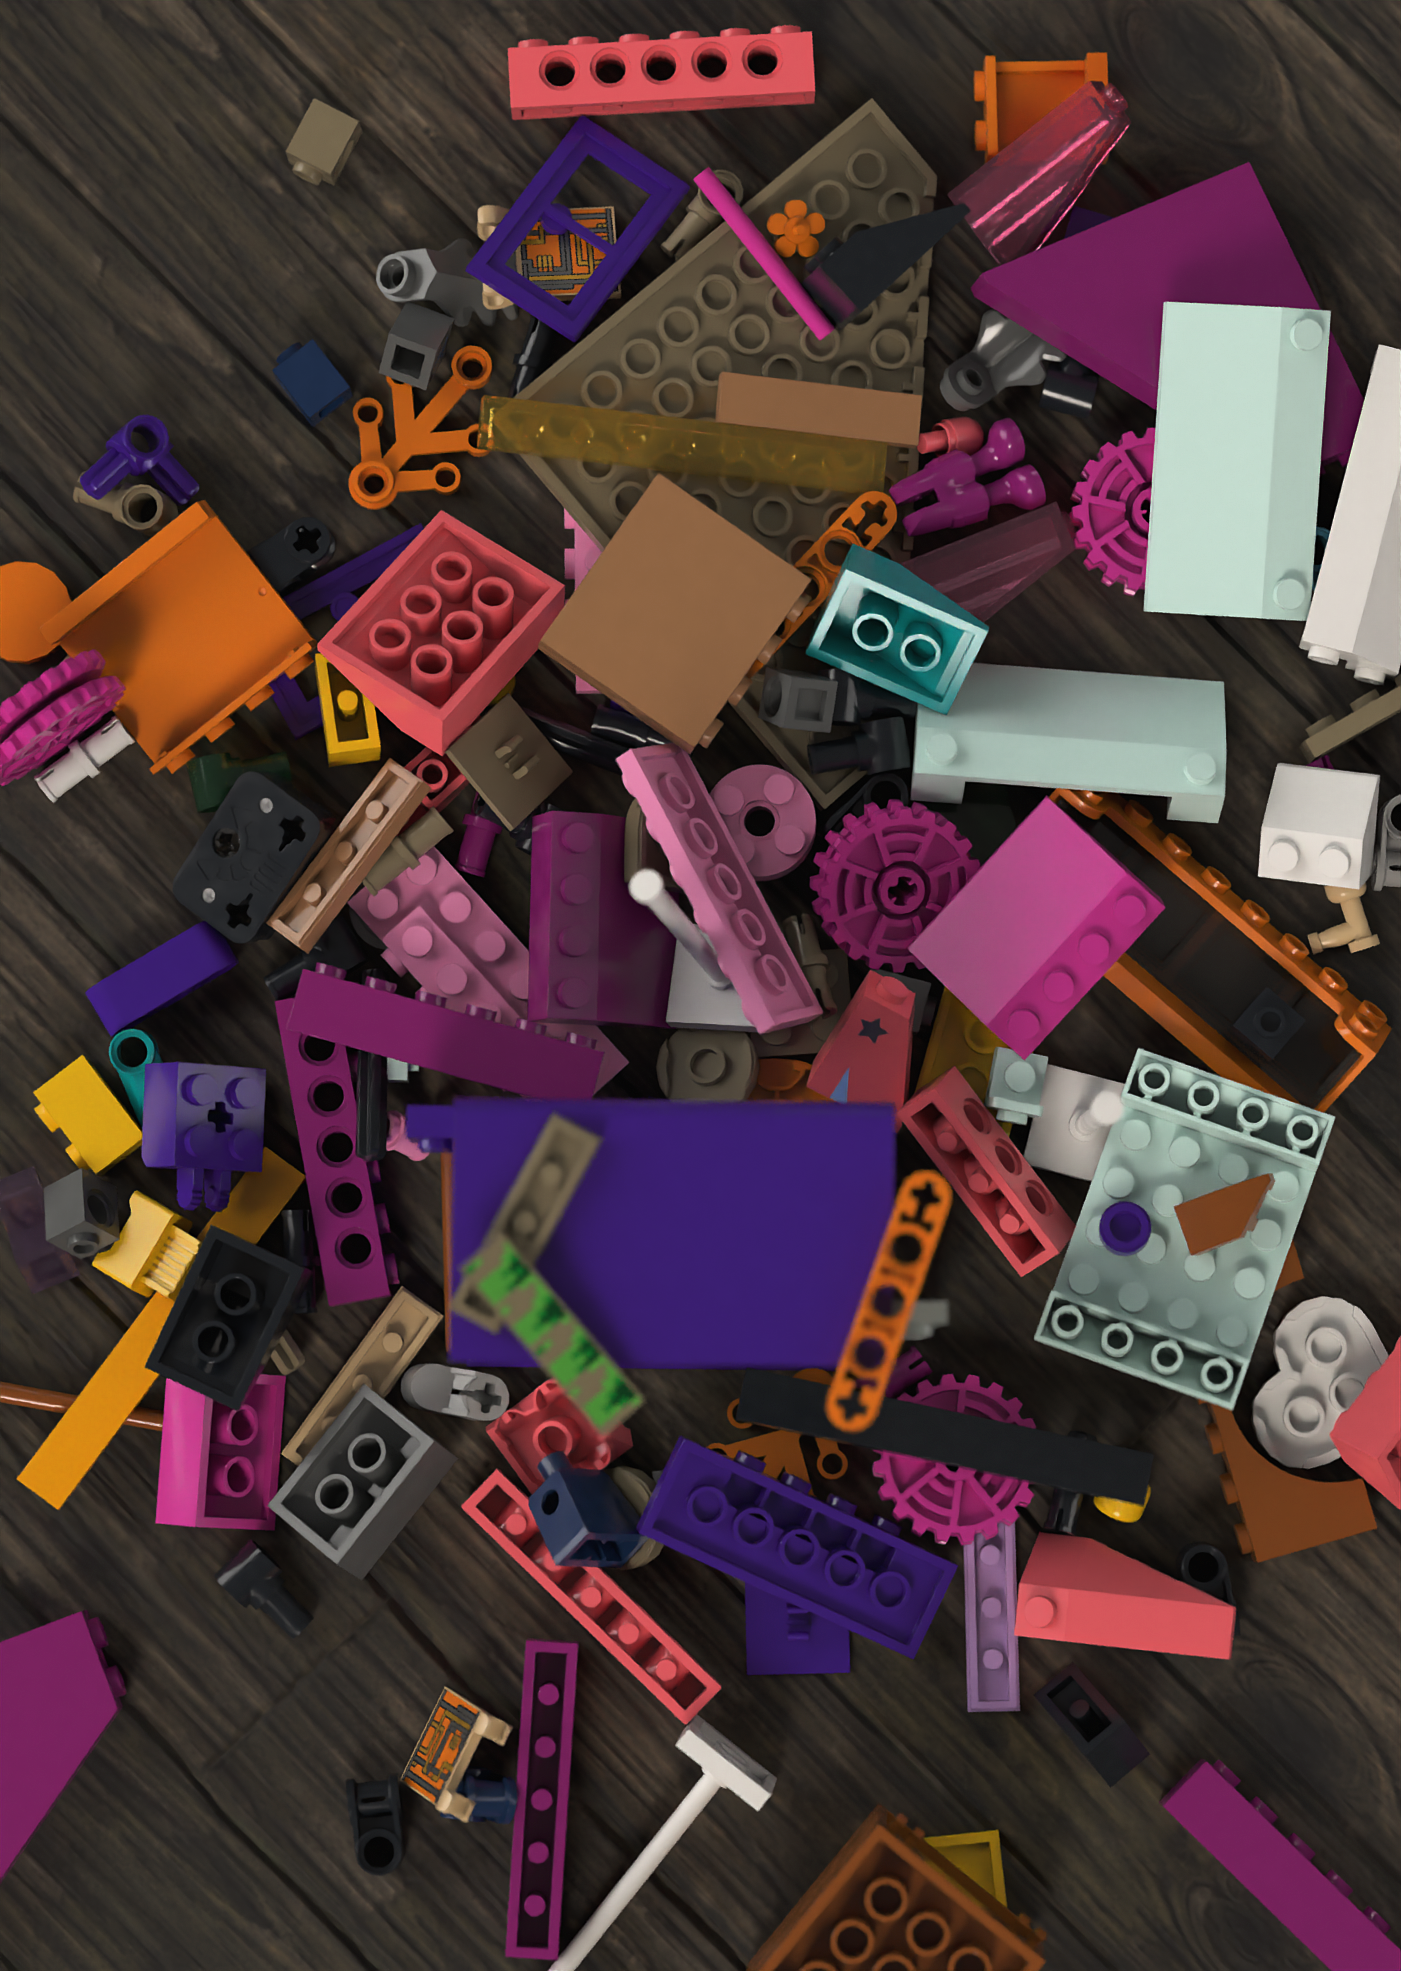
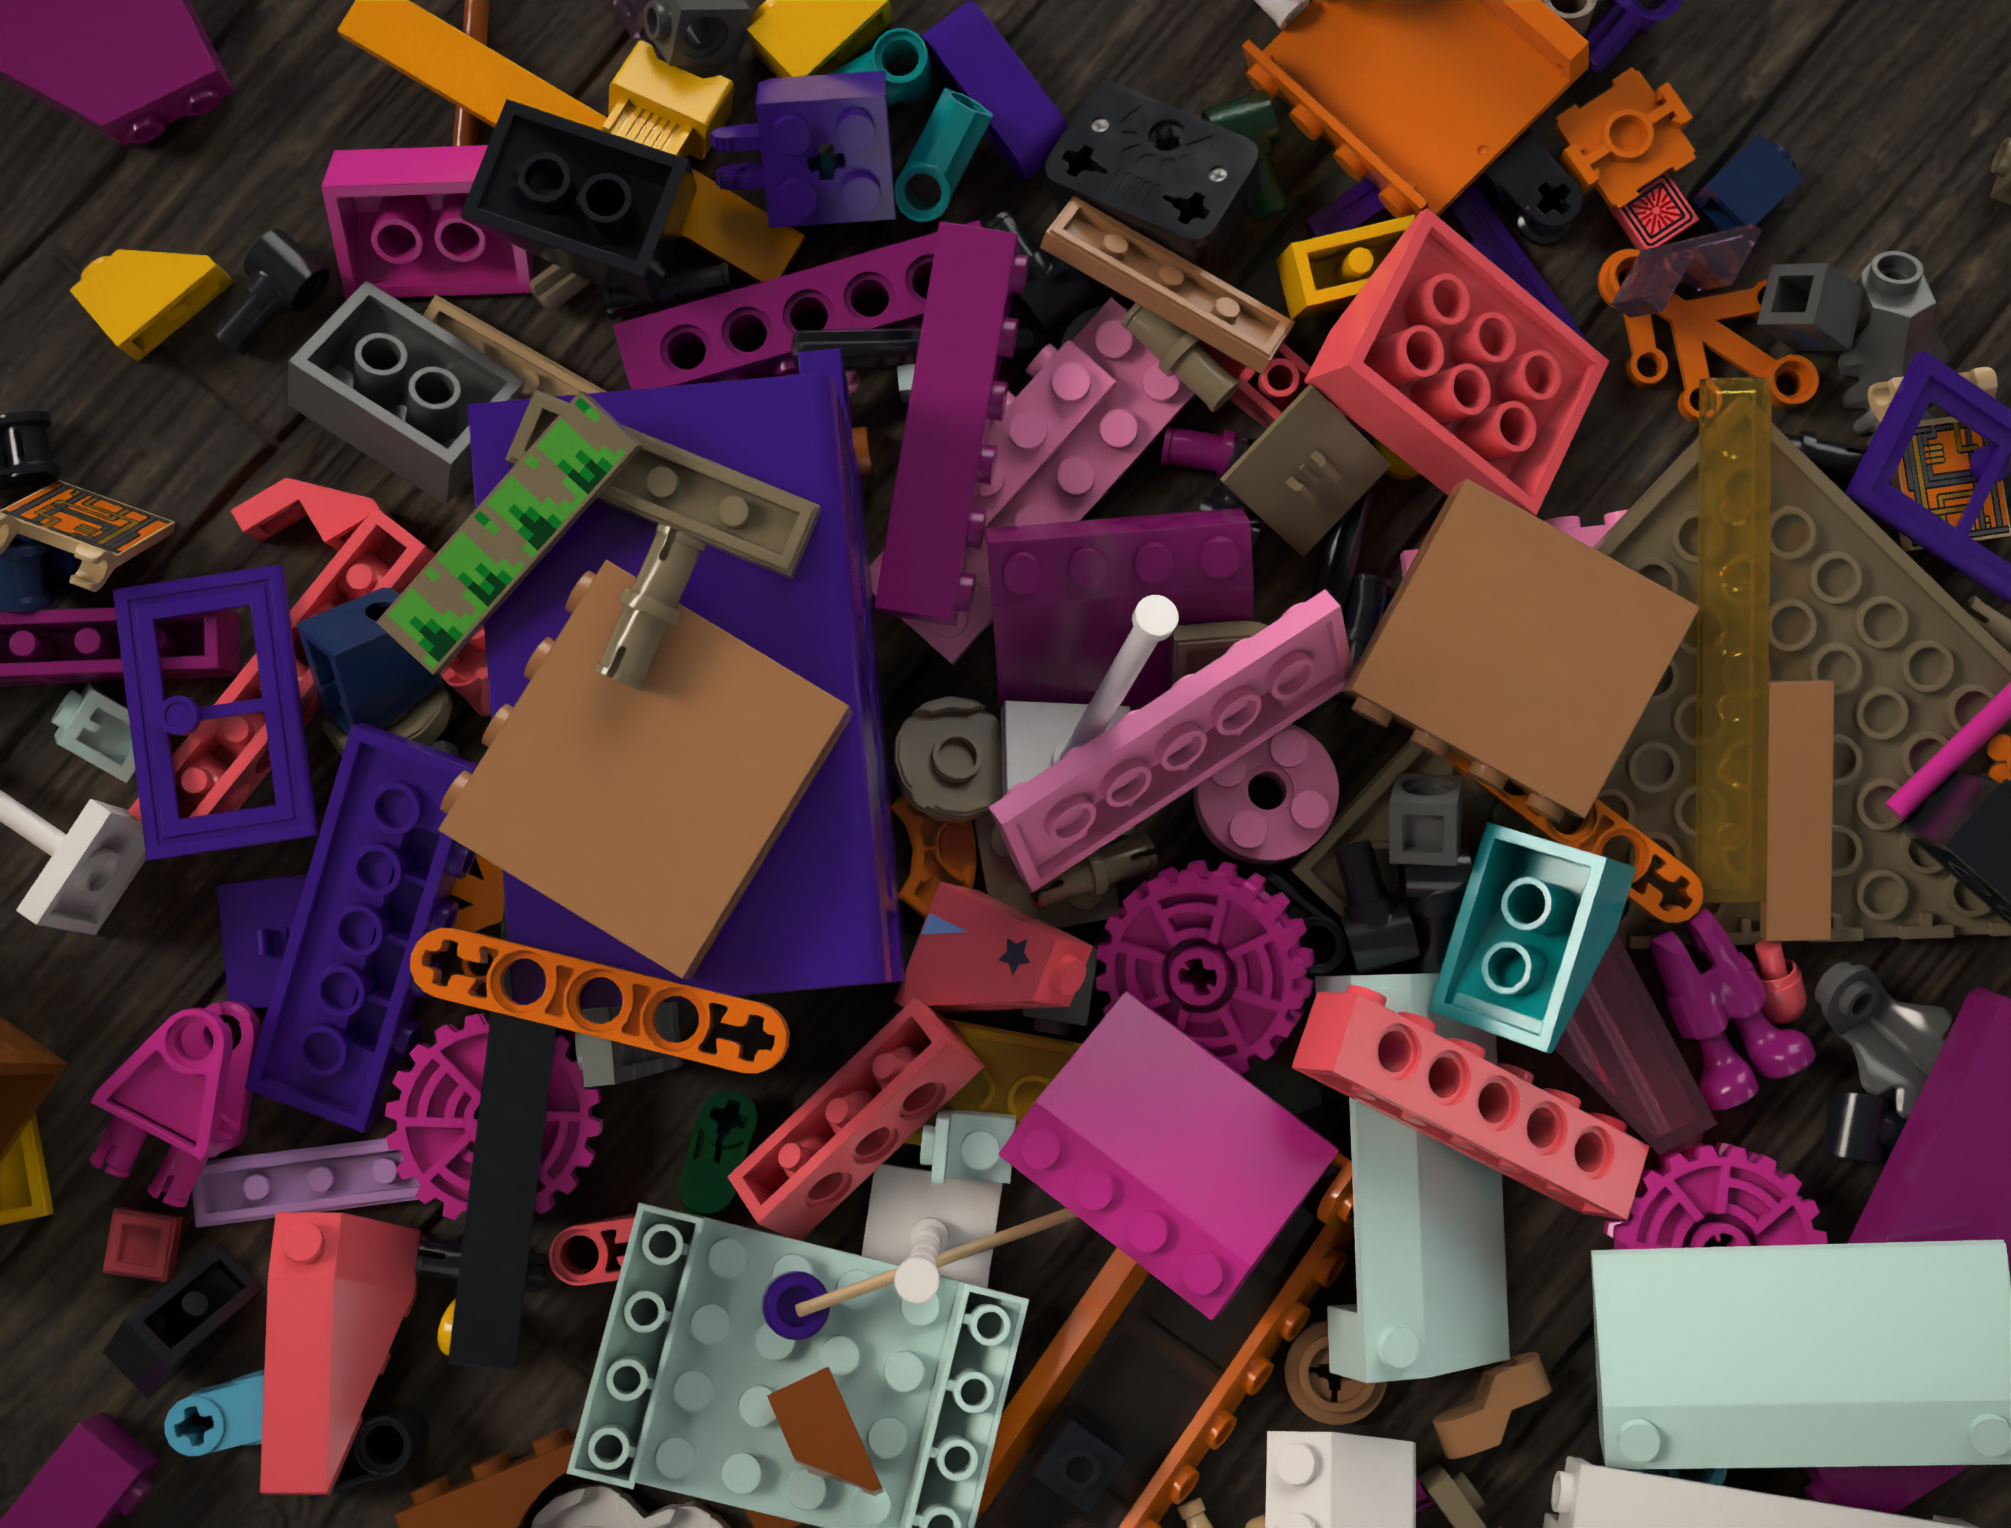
camera: 85 degrees right, 0 degrees up
none -> light aqua bracket [51,683,135,783]
none -> yellow slope [69,249,234,362]
none -> dark pink piece [89,1000,262,1207]
none -> coral tile [102,1207,184,1282]
none -> dark purple door [113,565,318,861]
none -> medium azure piece [164,1370,264,1456]
none -> coral slope [230,478,394,551]
none -> medium nougat brick [438,560,854,979]
none -> coral beam [549,1213,636,1286]
none -> dark tan pin [594,523,707,691]
none -> dark green piece [678,1090,759,1221]
none -> tan axle [795,1208,1078,1317]
none -> teal piece [894,88,993,222]
none -> medium nougat gear [1283,1320,1388,1425]
none -> coral brick [1291,985,1650,1220]
none -> medium nougat piece [1433,1352,1552,1459]
none -> orange piece [1554,67,1697,209]
none -> tile [1608,172,1700,255]
none -> slope [1611,224,1762,318]

